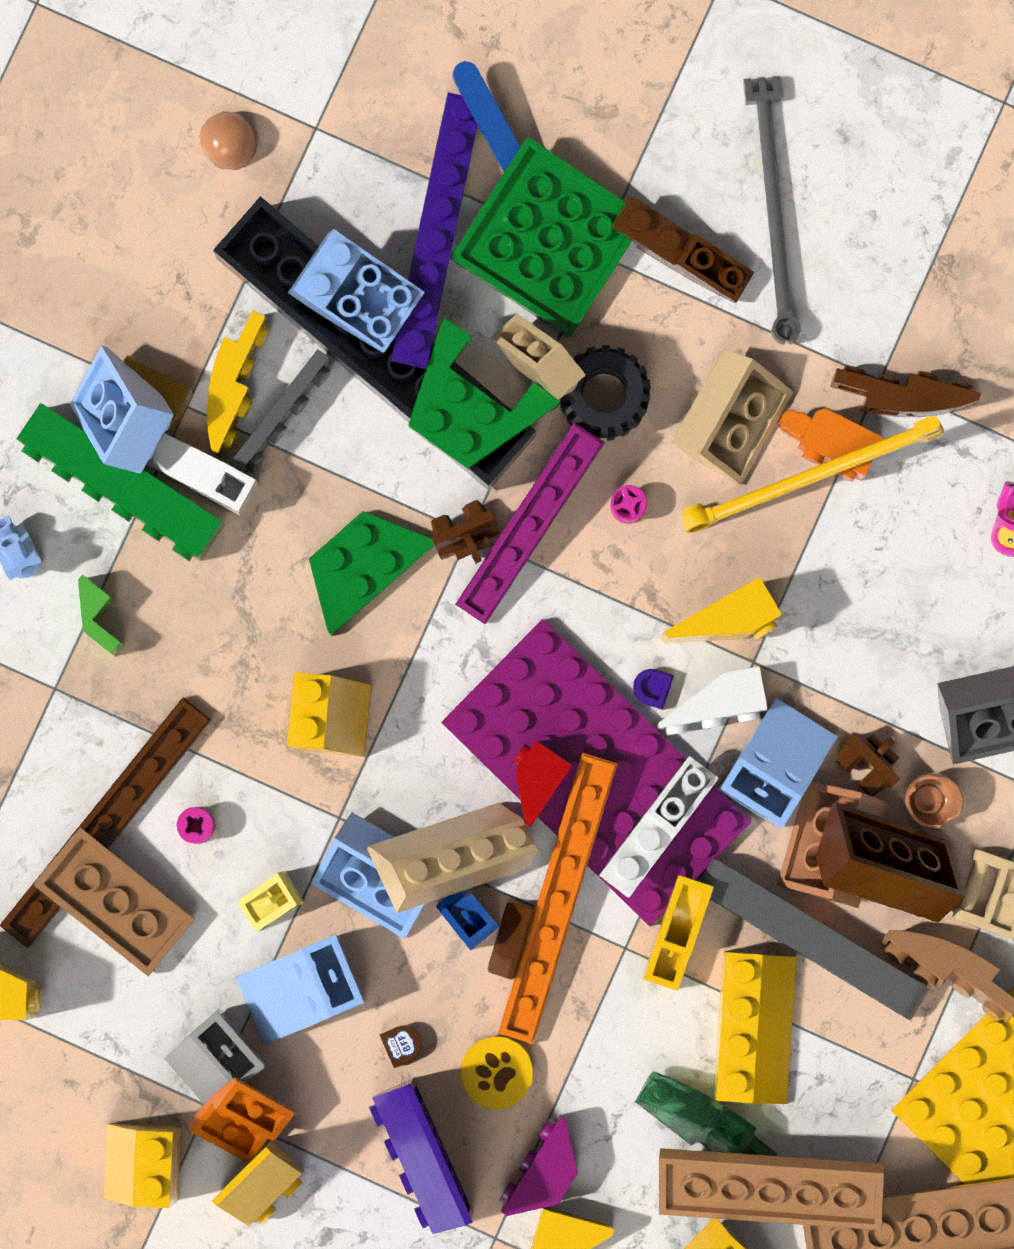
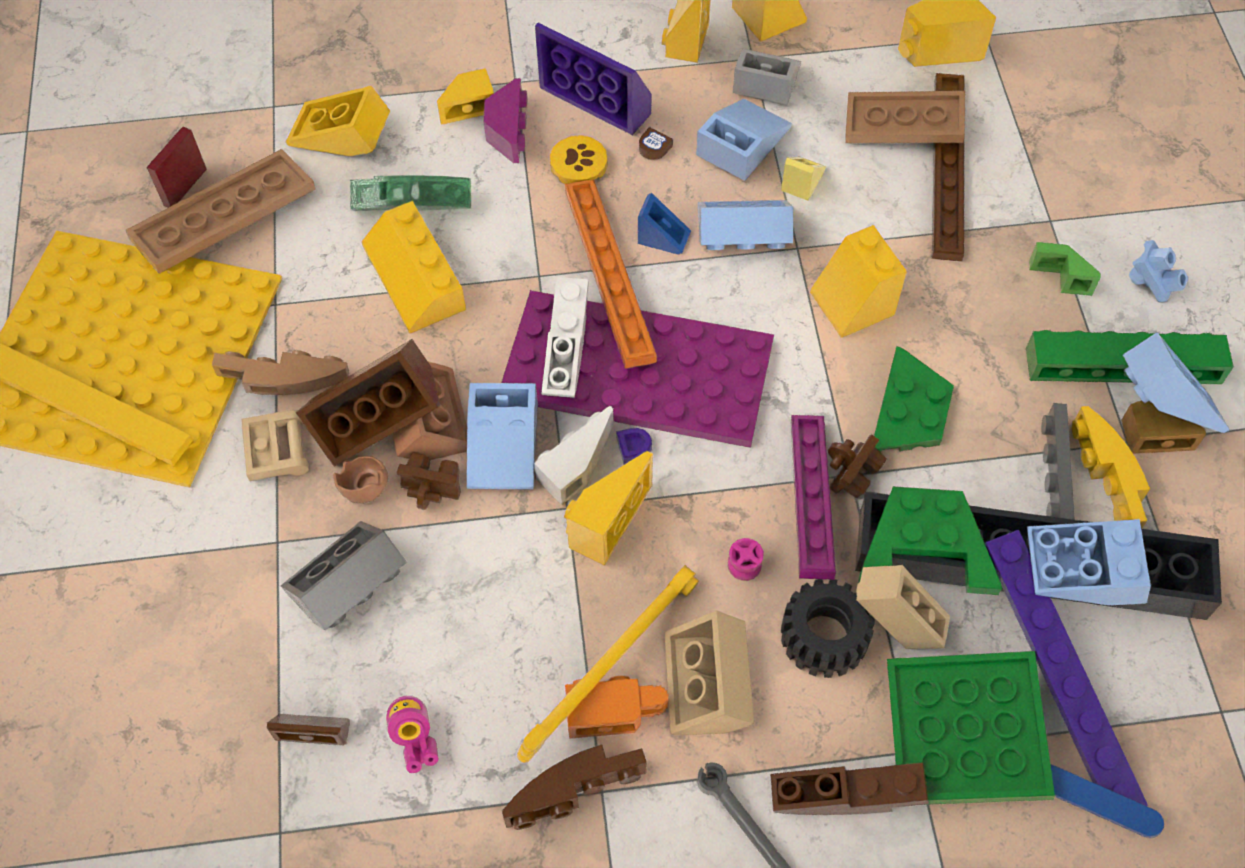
camera: 150 degrees right, 25 degrees down
white slope [146,433,259,517] -> none
dark pink wheel [176,807,215,844] -> none
orange slope [188,1078,295,1163] -> none
tan slope [367,803,538,913] -> none
reddish brown slope [487,902,534,980] -> none
red slope [513,741,572,827] -> none
yellow slope [642,875,714,991] -> none
medium nougat plate [659,1148,884,1230] -> none
dark grey beam [698,858,929,1021] -> none

